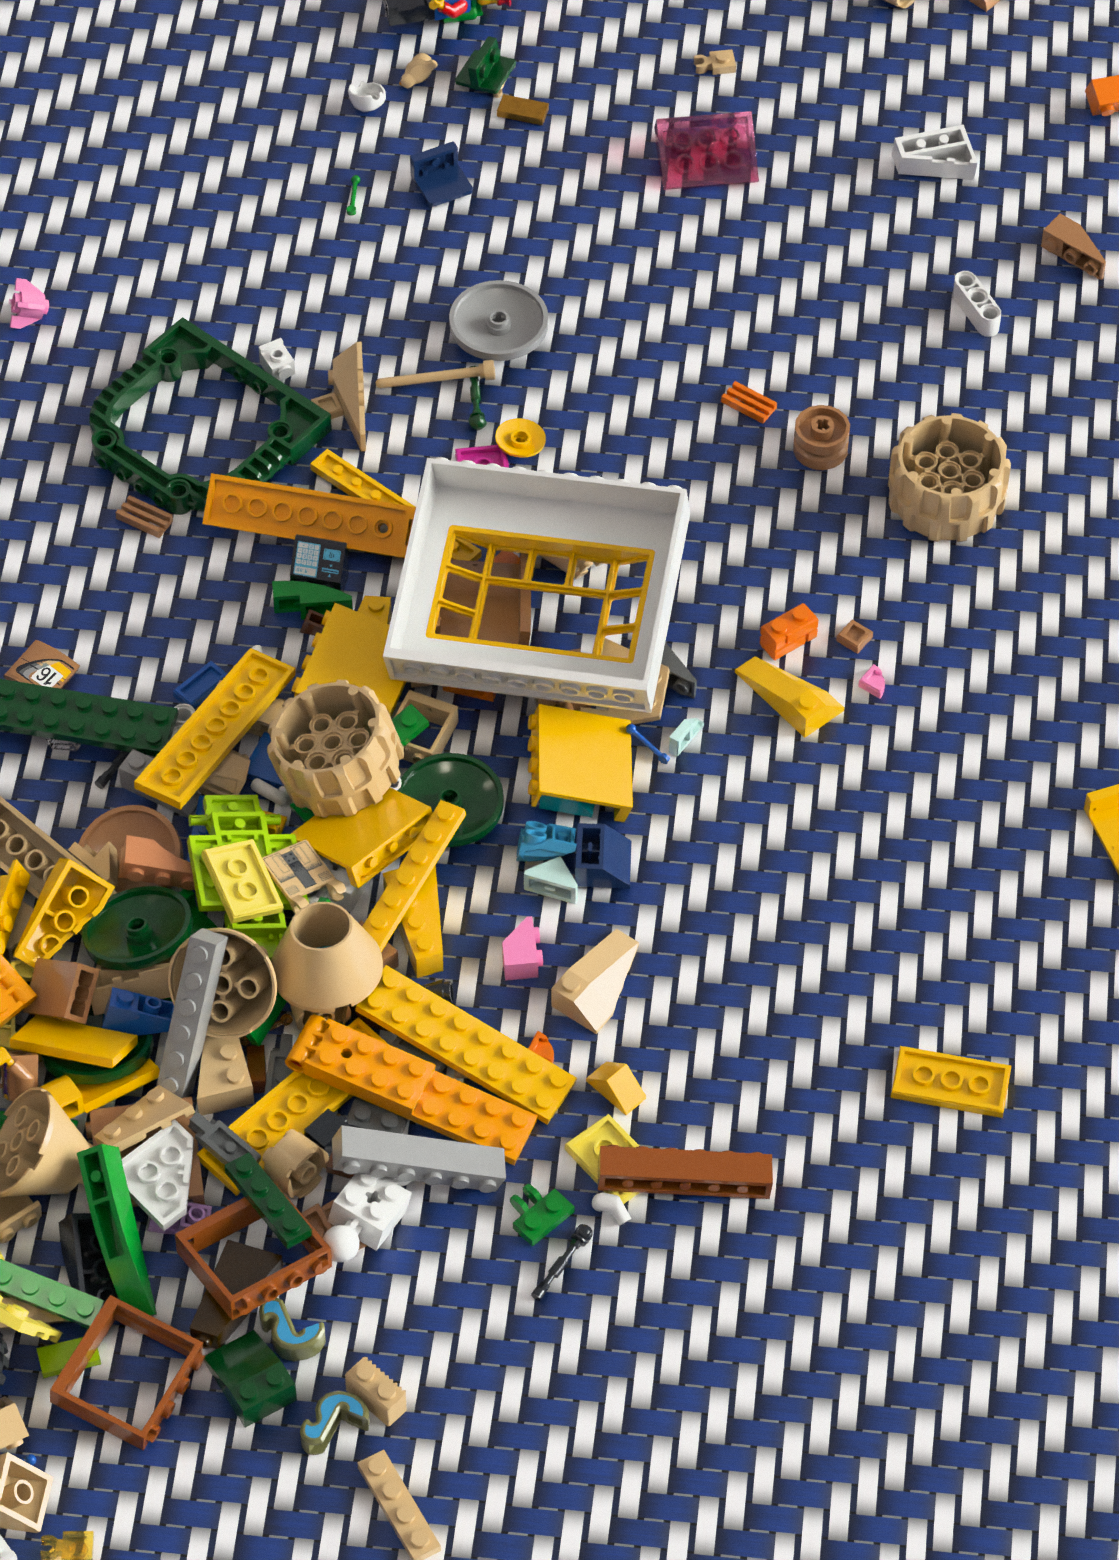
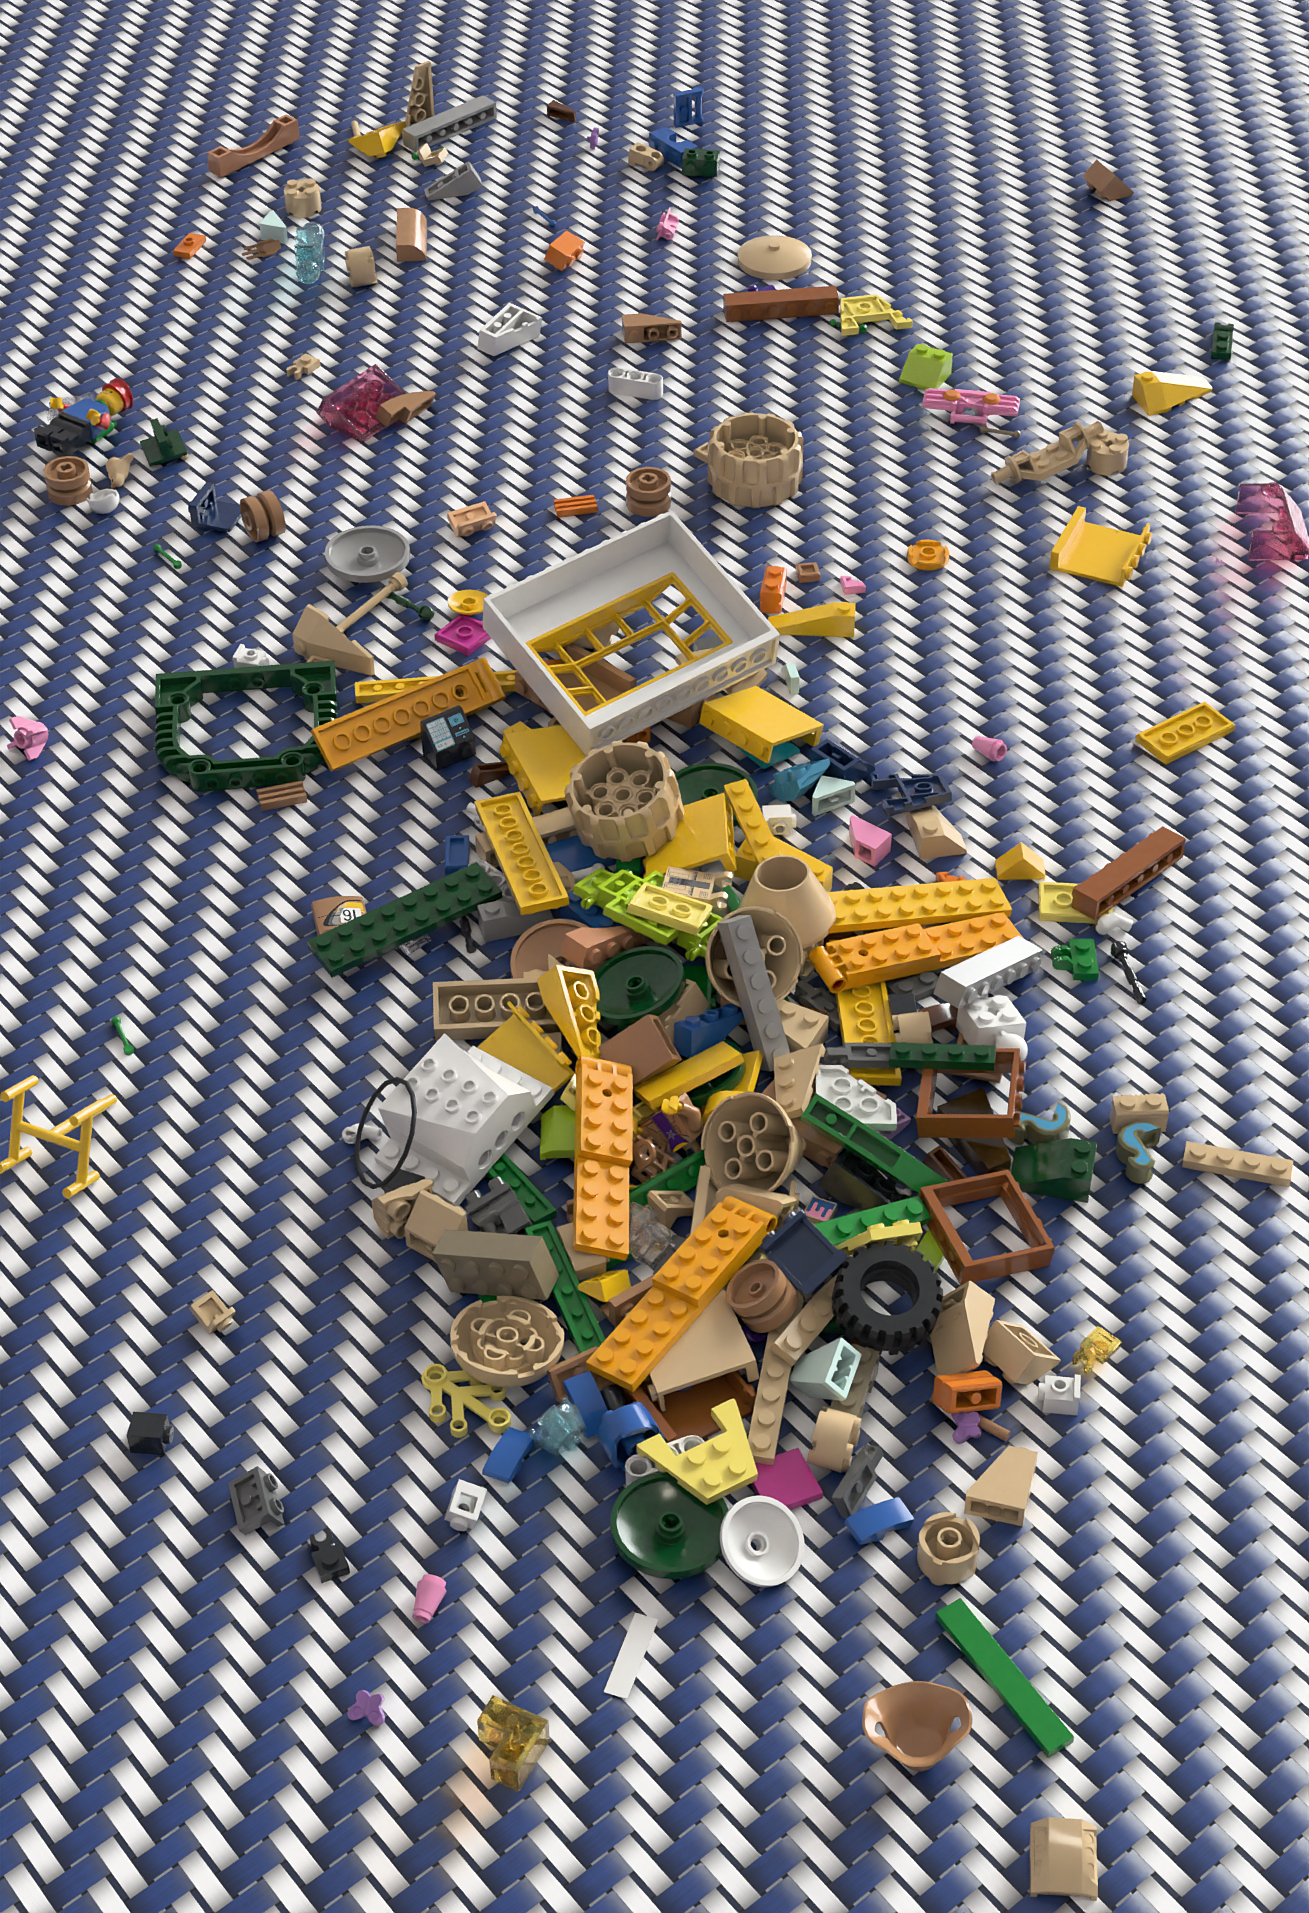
camera: 45 degrees left, 10 degrees down
green slope [272,581,353,620] -> none
pearl gold tile [497,94,549,126] -> none
blue hinge [626,724,670,764] -> none
none -> medium nougat wheel [43,456,93,506]
none -> medium nougat wheel [239,490,286,543]
none -> medium nougat slope [375,391,436,428]
none -> light nougat bracket [447,501,497,537]
none -> white brick [762,804,796,835]
none -> tile [804,1196,837,1224]
none -> dark blue wing [869,773,952,817]
none -> light orange tile [907,539,950,571]
none -> reddish brown piece [922,1145,968,1182]
none -> bright pink cone [972,736,1007,761]

